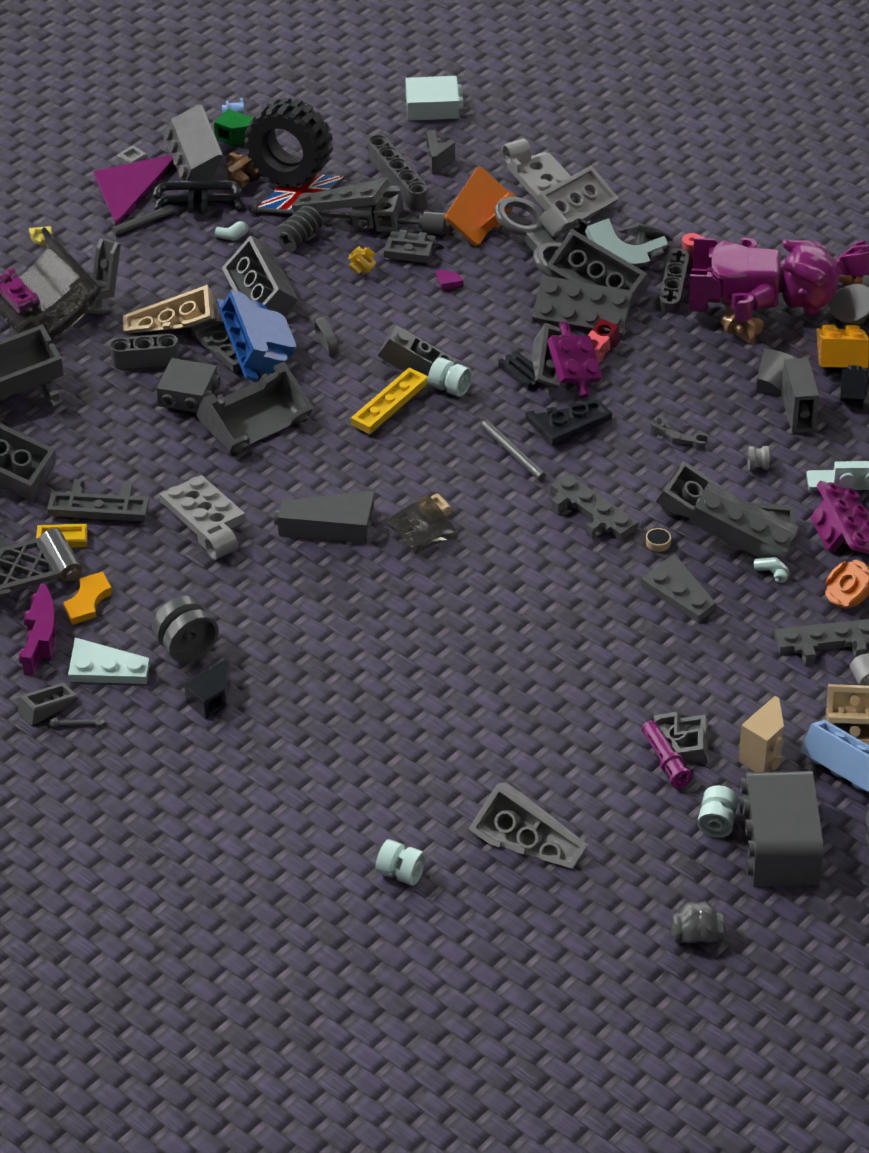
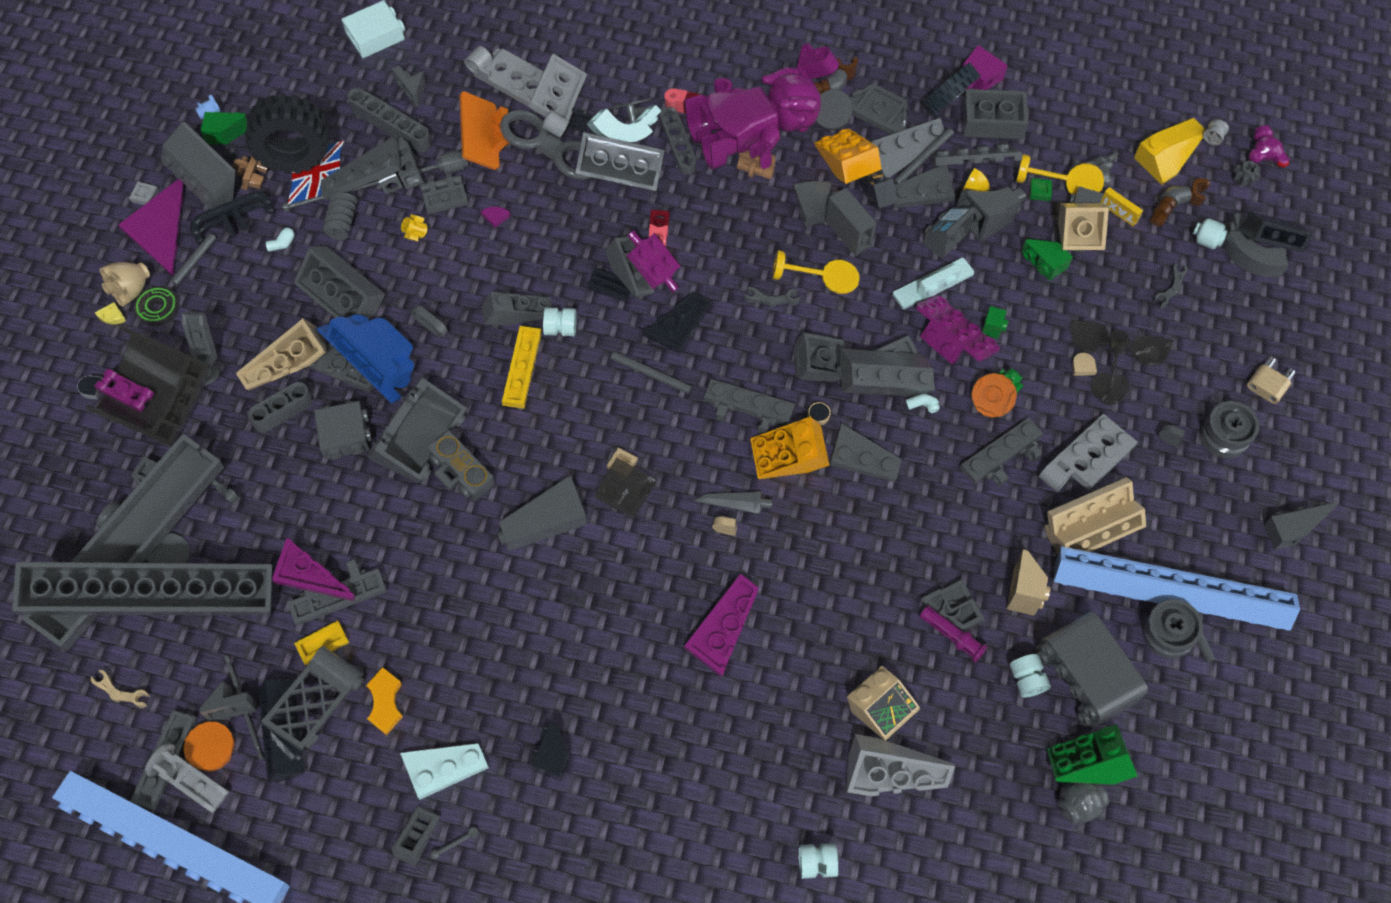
camera: 30 degrees left, 20 degrees up
magenta slope [19,584,56,676] -> none
dark grey wheel [151,596,219,663] -> none
light grey hinge [159,475,246,560] -> none
dark grey plate [532,275,633,337] -> none
light grey wheel [747,446,770,470] -> none
none -> tan piece [100,262,150,307]
none -> clear smoke tile [134,286,180,327]
none -> magenta wing [272,538,355,601]
none -> dark grey piece [428,430,495,502]
none -> magenta wing [684,574,759,677]
none -> dark grey bar [693,491,772,514]
none -> tan tile [712,516,737,536]
none -> light orange slope [750,417,829,479]
none -> yellow piece [772,250,860,294]
none -> slope [847,666,920,741]
none -> green slope [1047,724,1138,785]

